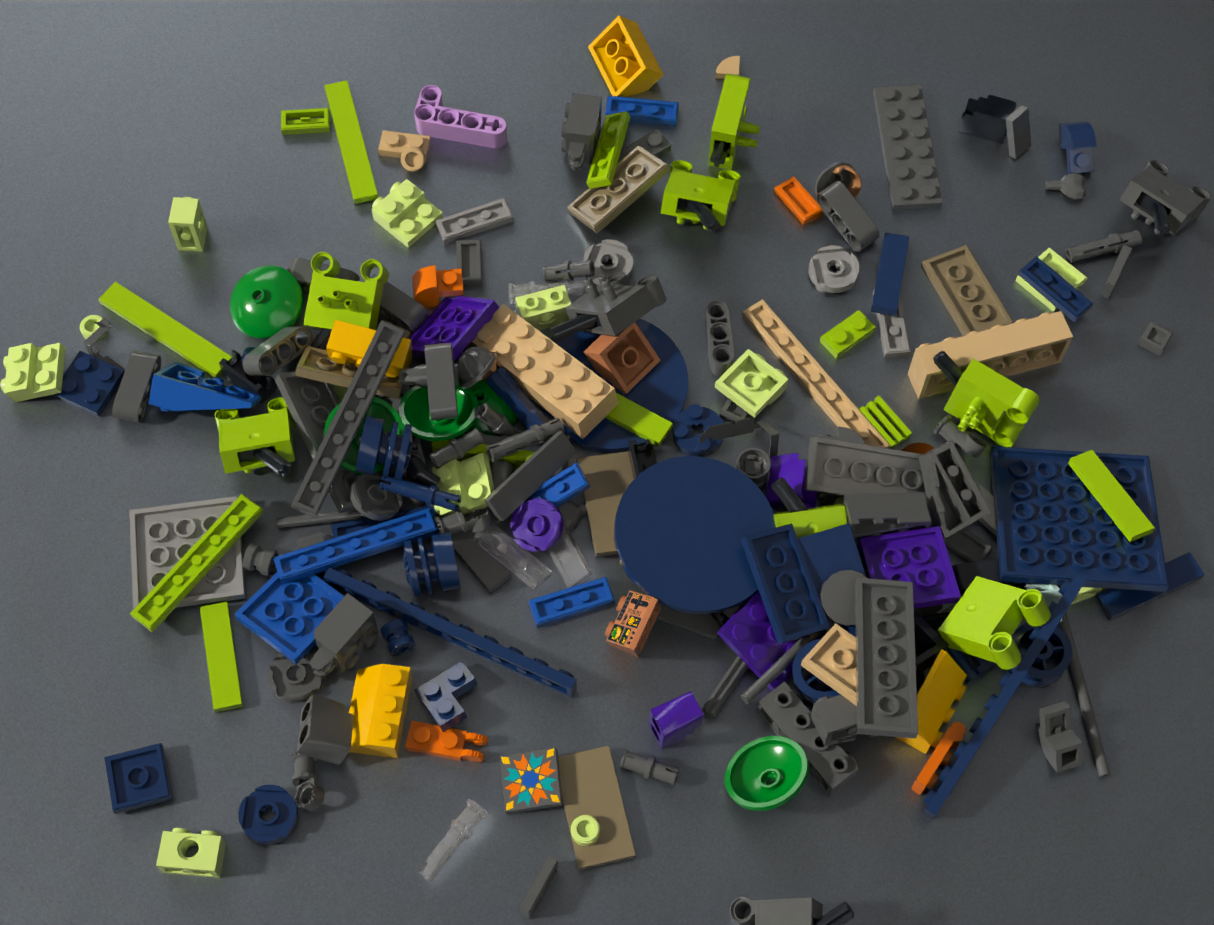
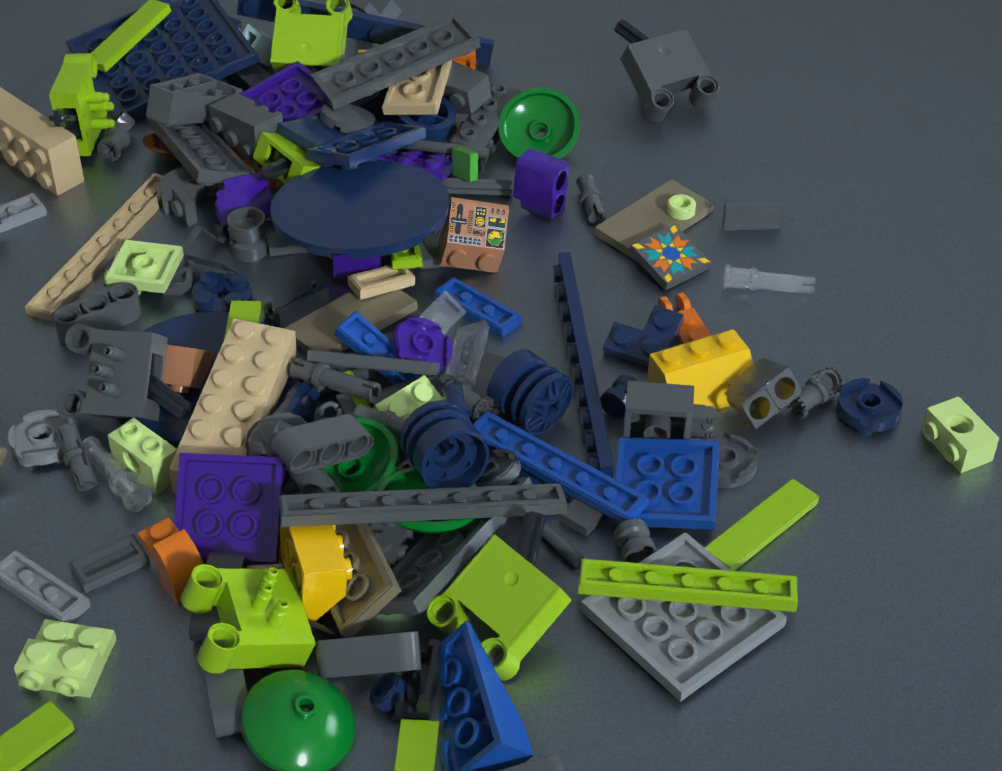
camera: 120 degrees left, 20 degrees down
dark blue plate [104,743,172,814] -> none
lime plate [820,310,876,359] -> none
lime tile [859,396,912,449] -> none
none -> bright green tile [452,147,478,182]

